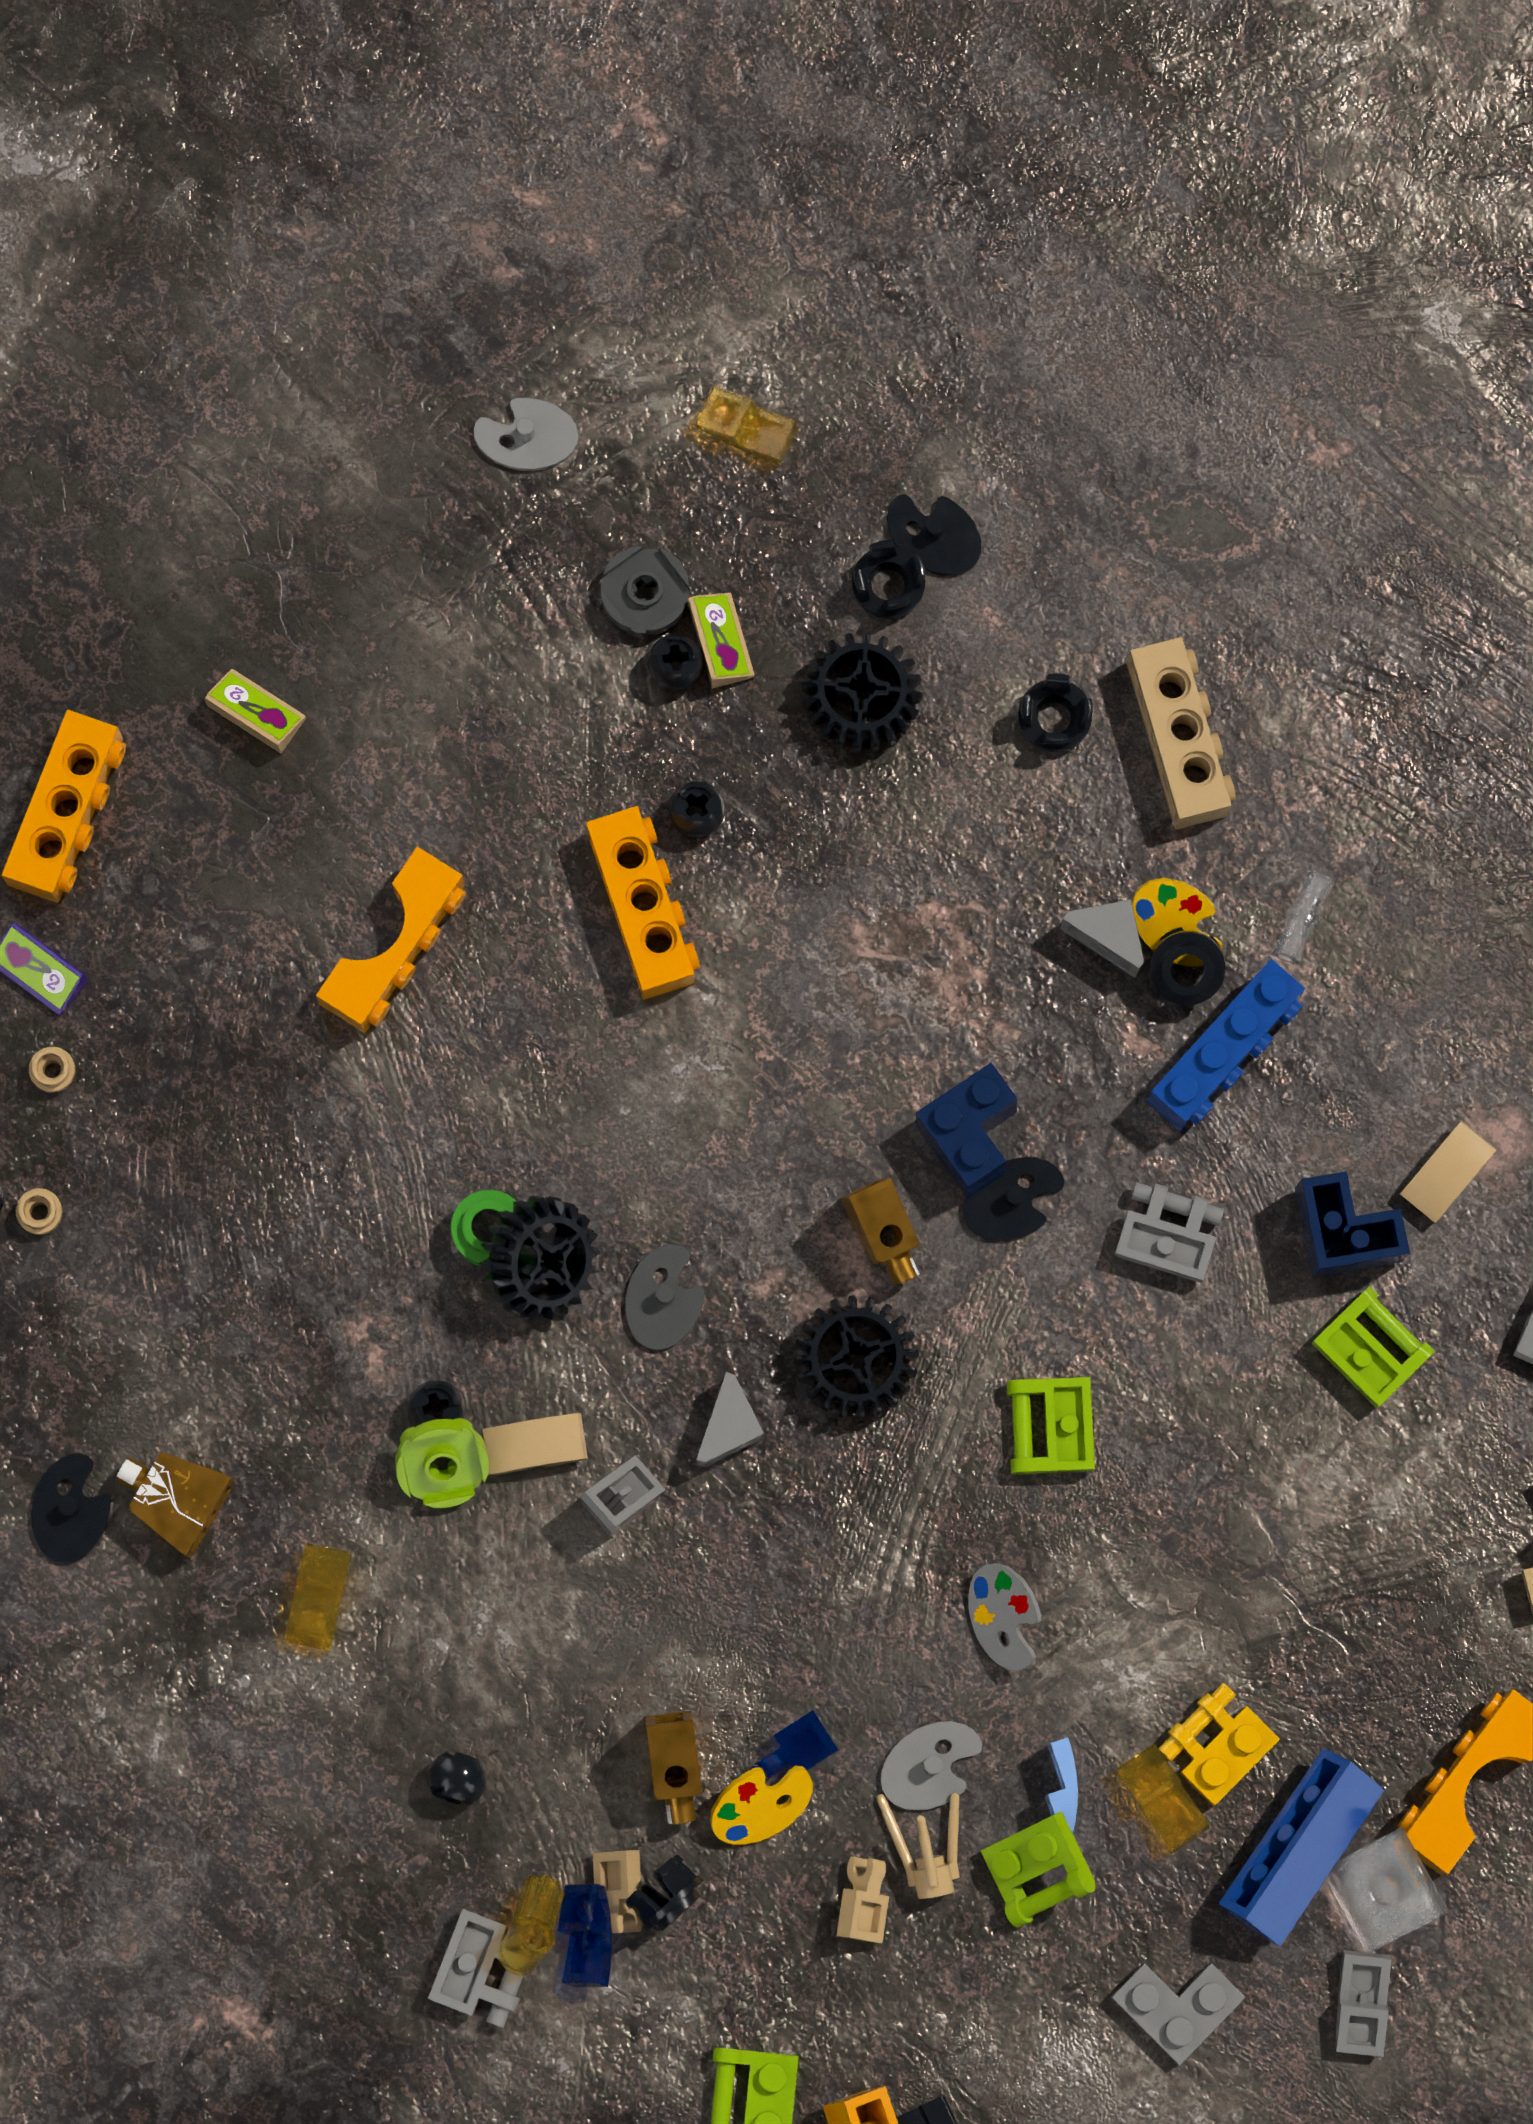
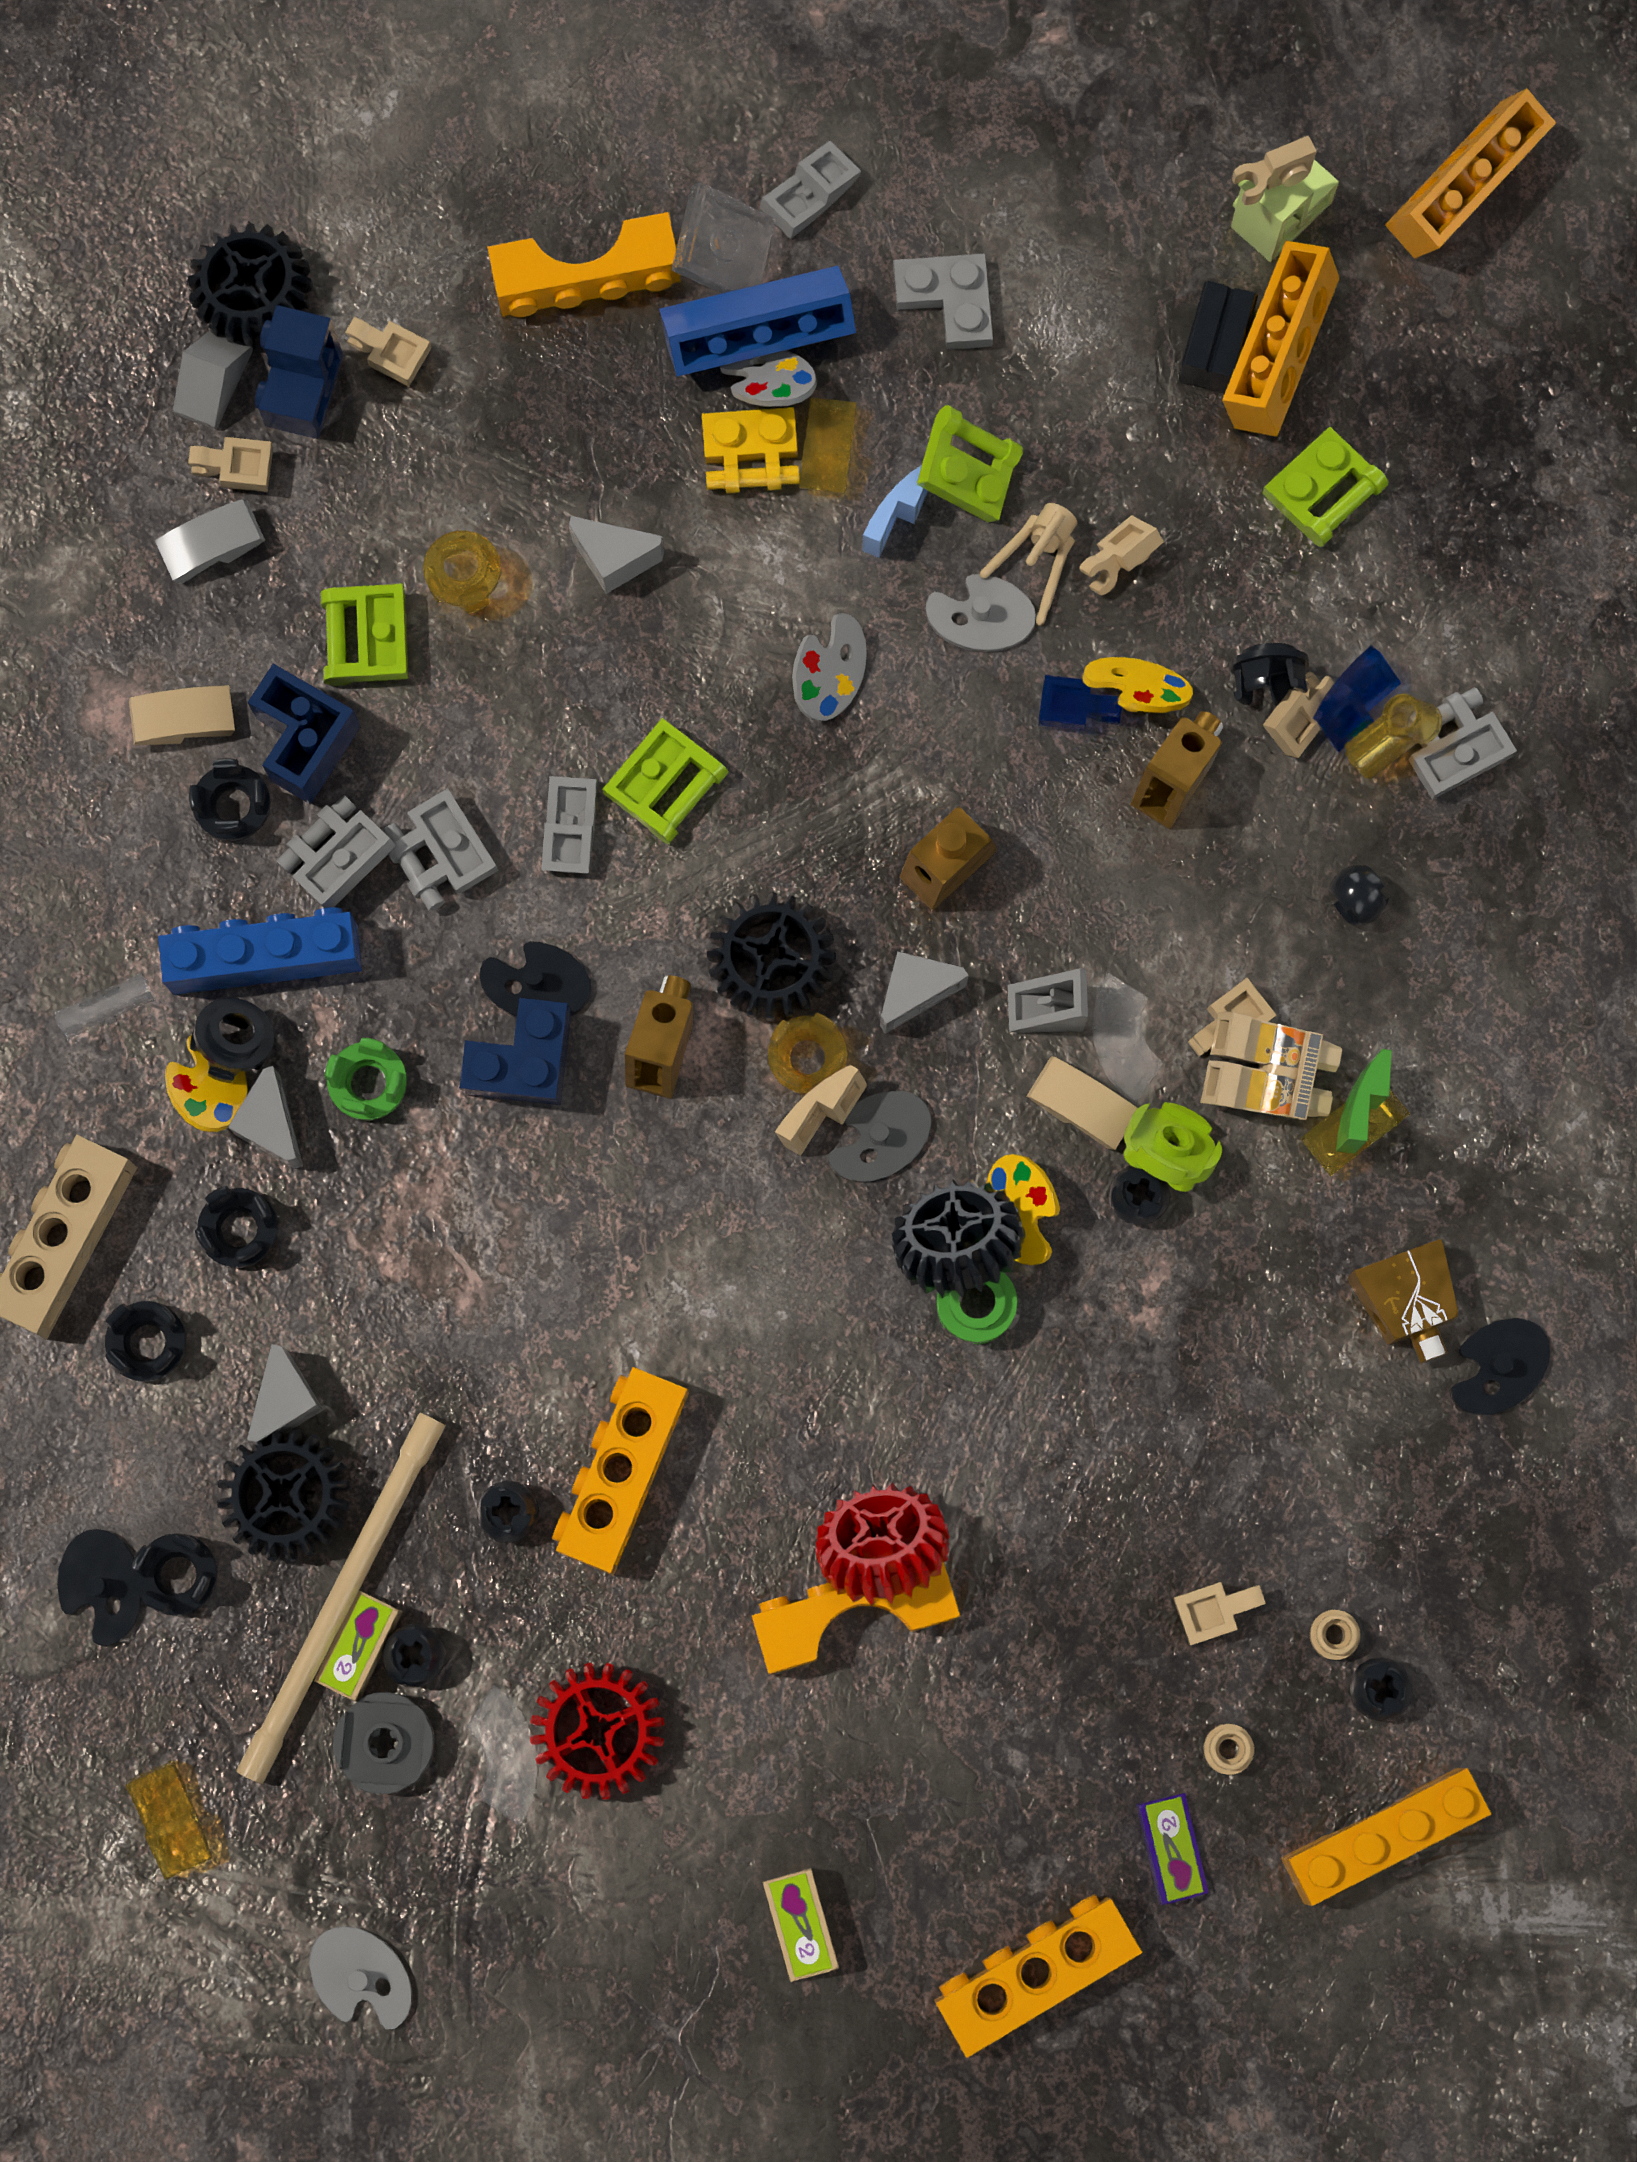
camera: 135 degrees left, 0 degrees up
none -> black piece [189,758,271,841]
none -> black piece [195,1186,278,1268]
none -> tan piece [236,1412,446,1784]
none -> light grey slope [247,1344,323,1444]
none -> light grey plate [276,795,396,908]
none -> bright green piece [325,1037,407,1121]
none -> clear yellow piece [423,530,502,613]
none -> clear tile [466,1685,538,1826]
none -> red gear [530,1663,665,1800]
none -> light grey slope [542,776,598,874]
none -> light grey slope [569,516,664,594]
none -> light grey piece [720,350,817,407]
none -> clear yellow piece [768,1013,847,1095]
none -> tan slope [775,1065,867,1156]
none -> red gear [815,1483,950,1606]
none -> pearl gold torso [900,806,997,911]
none -> yellow piece [986,1154,1060,1265]
none -> clear tile [1092,972,1163,1105]
none -> tan plate [1173,1582,1266,1646]
none -> tan plate [1188,978,1277,1057]
none -> tan hips [1201,1012,1342,1120]
none -> bright green slope [1336,1049,1392,1154]

